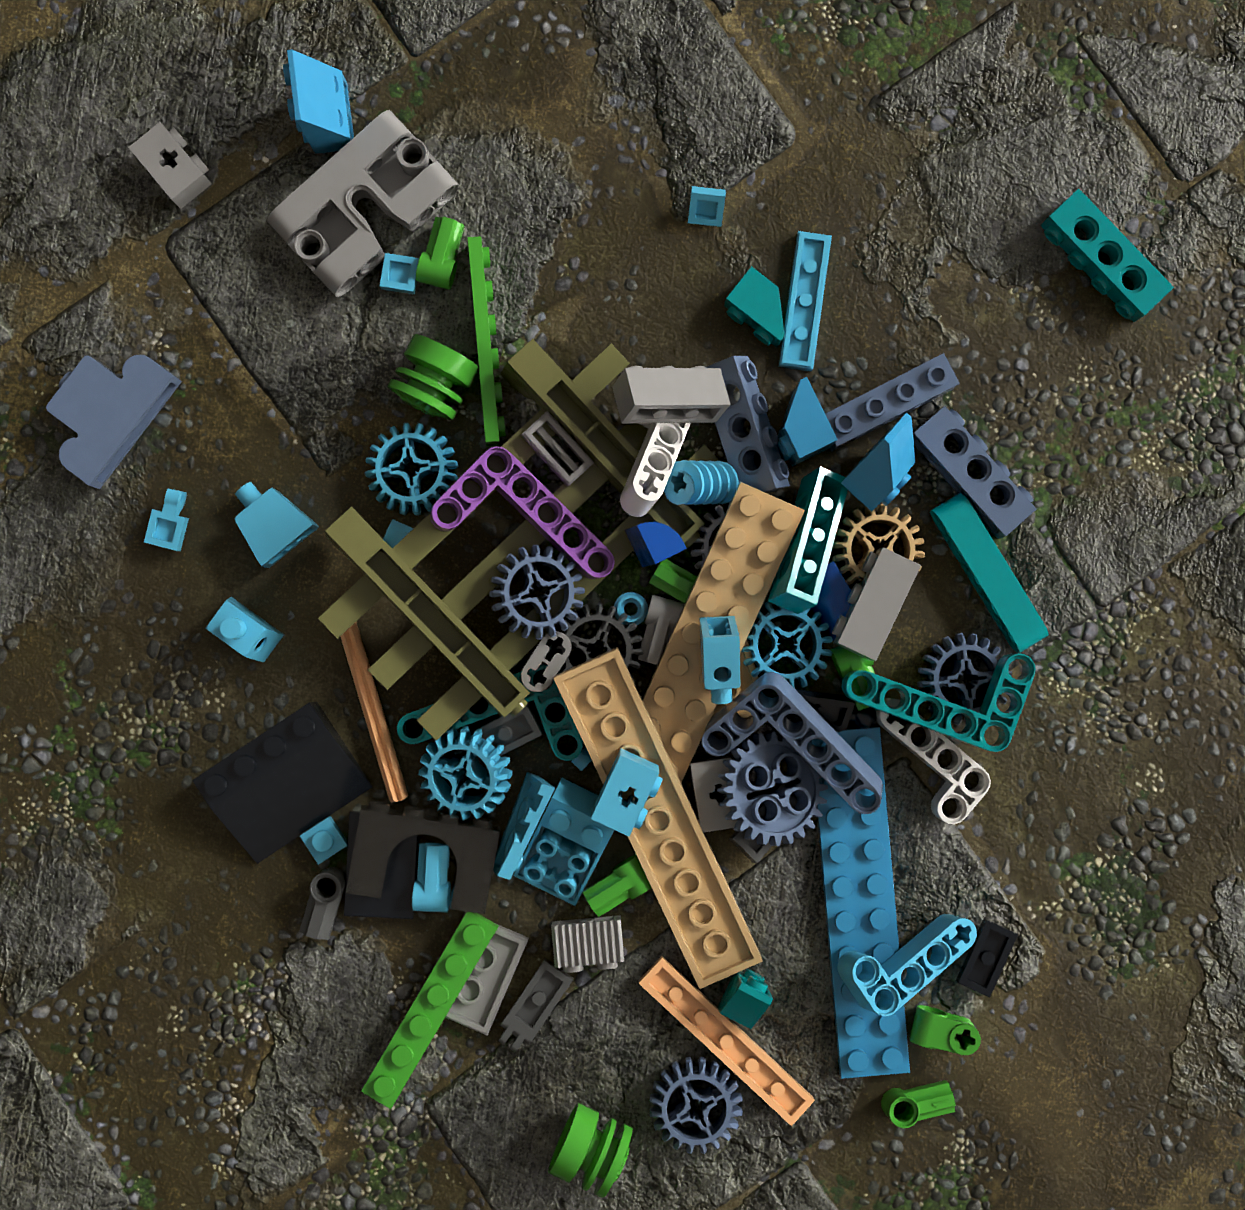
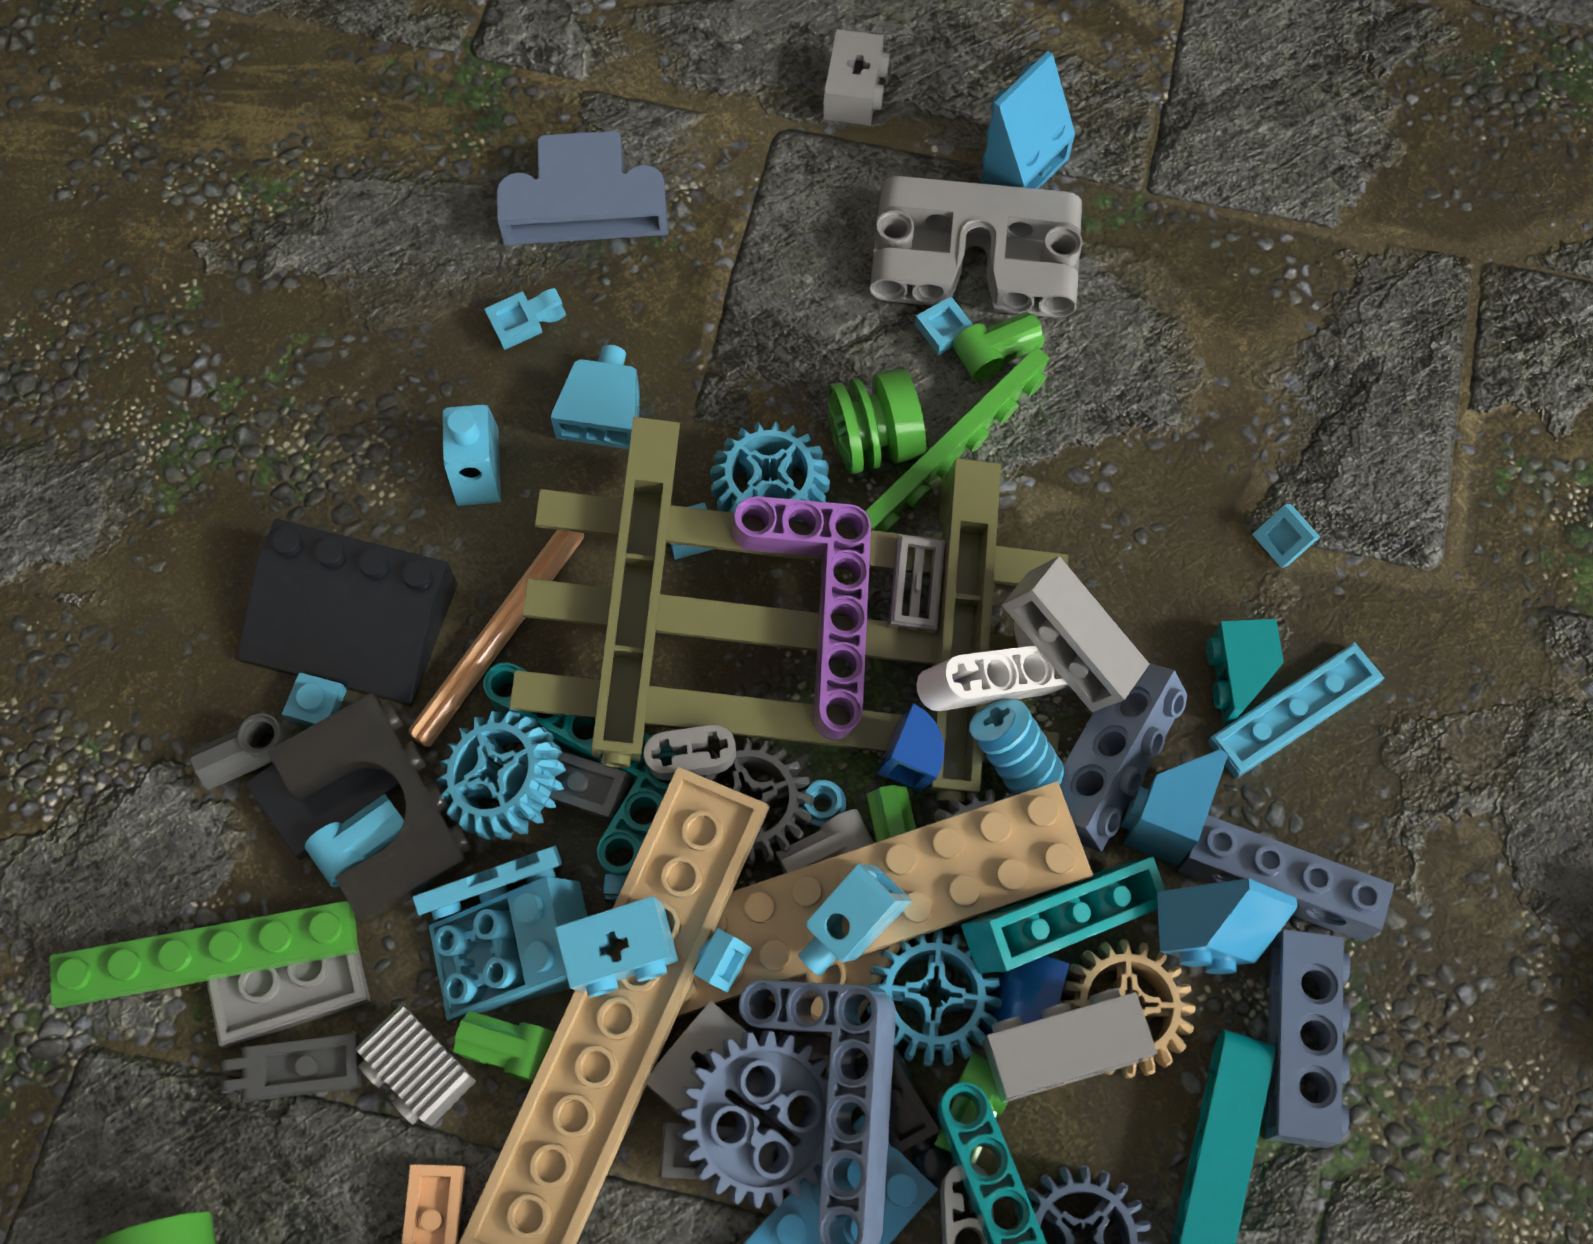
camera: 55 degrees right, 20 degrees down
sand blue gear [489,545,585,640] -> none
none -> medium azure plate [693,928,752,993]

